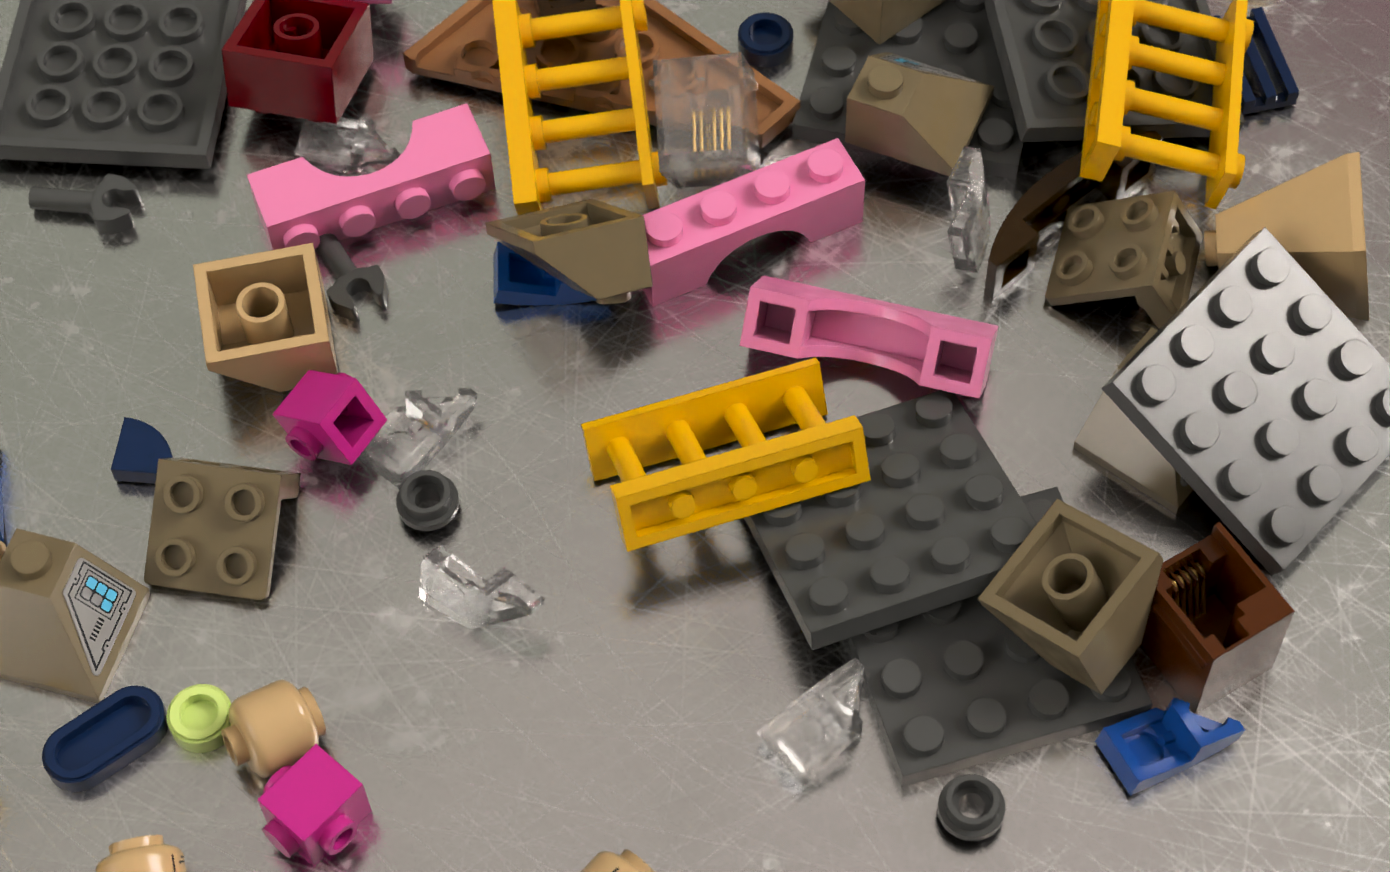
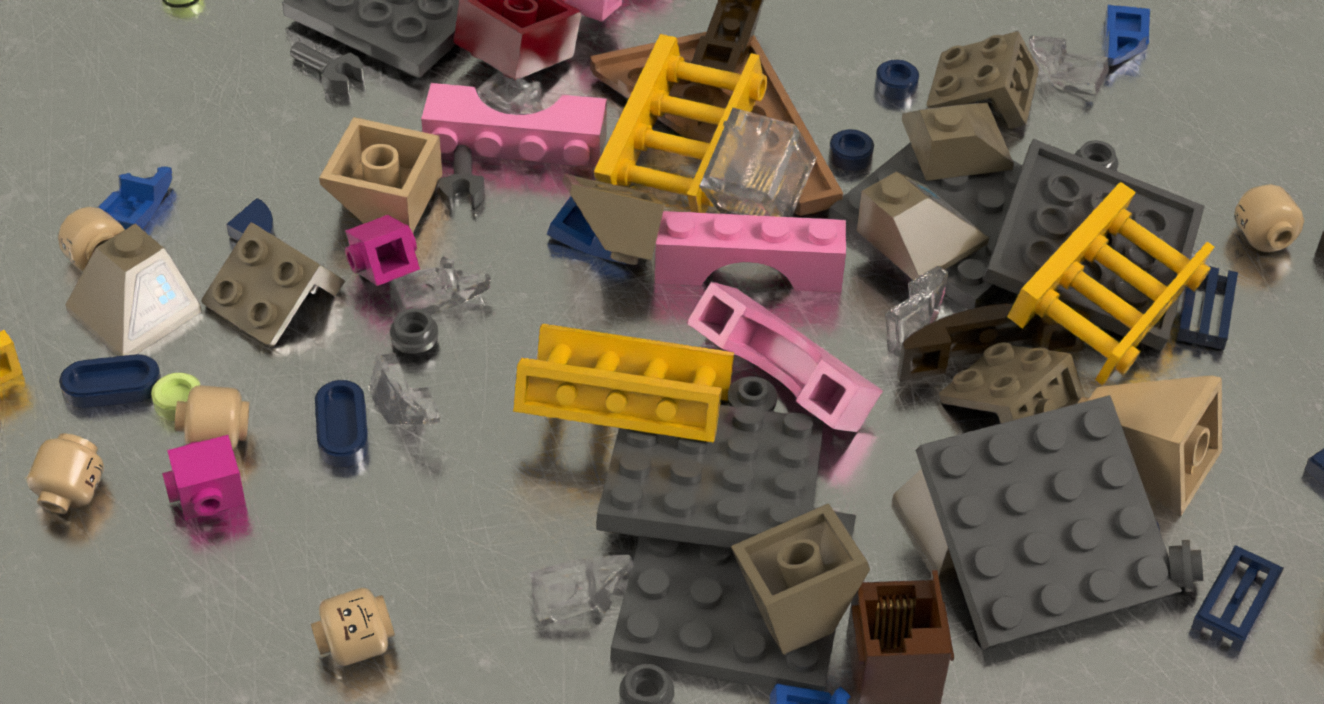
camera: 25 degrees right, 10 degrees down
none -> dark blue tile [315,380,369,467]
none -> dark grey plate [728,376,777,412]

